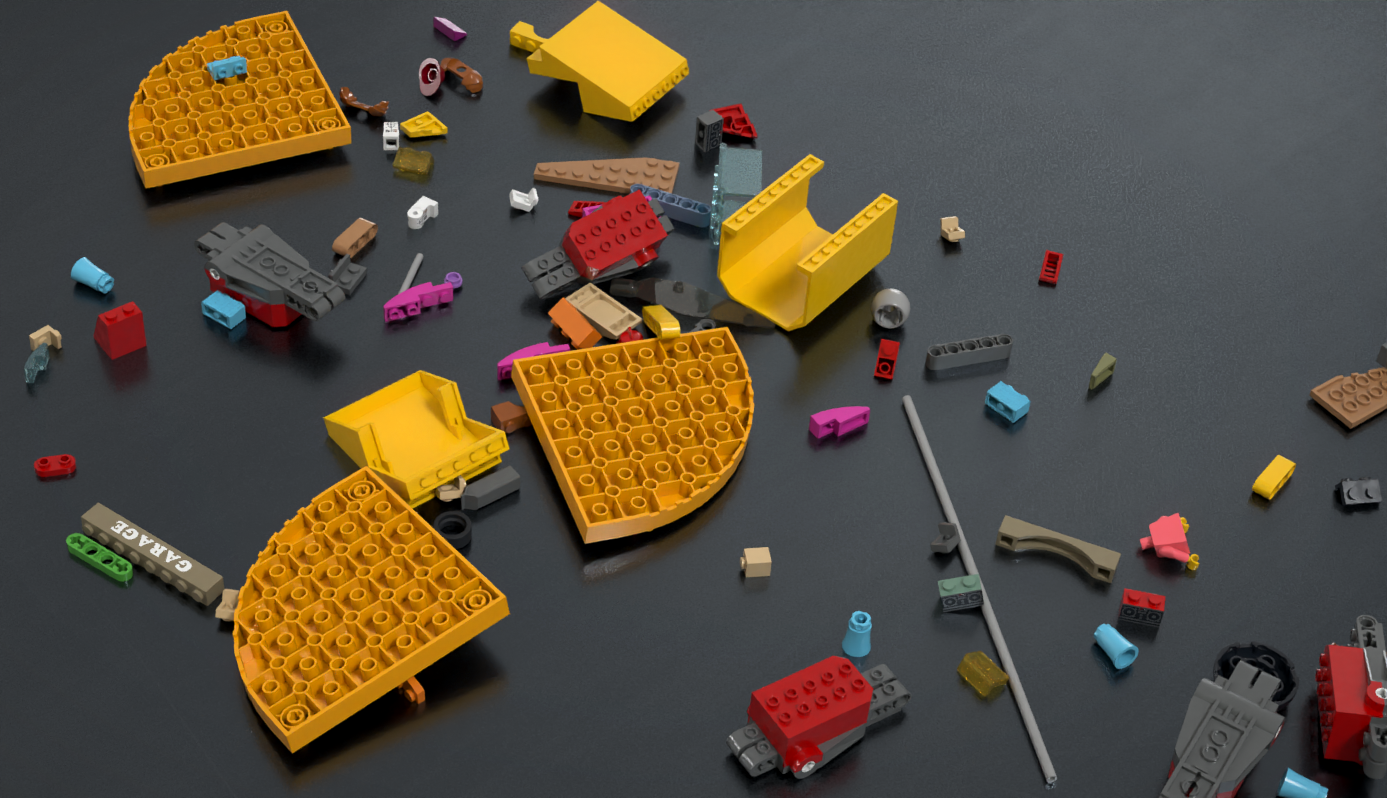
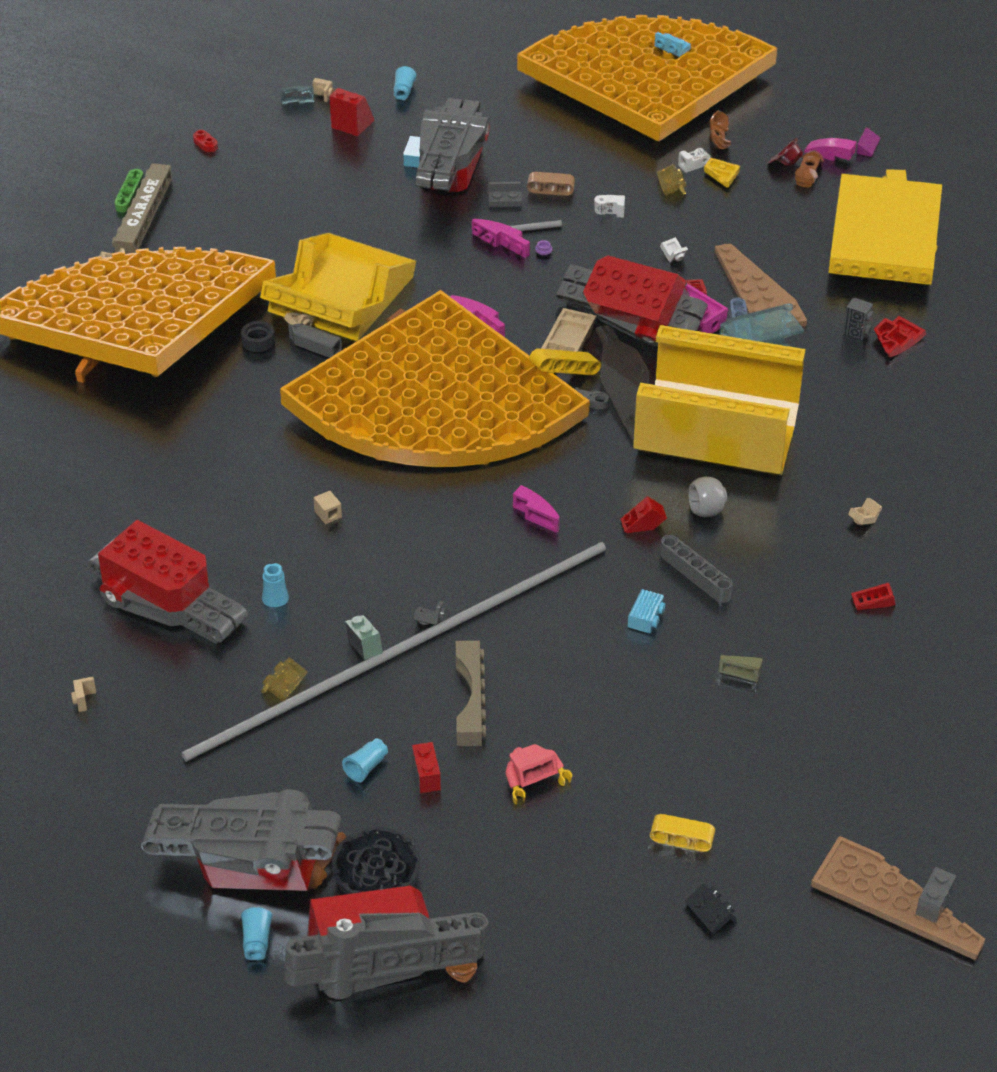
camera: 70 degrees right, 0 degrees up
orange brick [548,297,602,350] -> none
none -> dark pink slope [804,138,857,161]

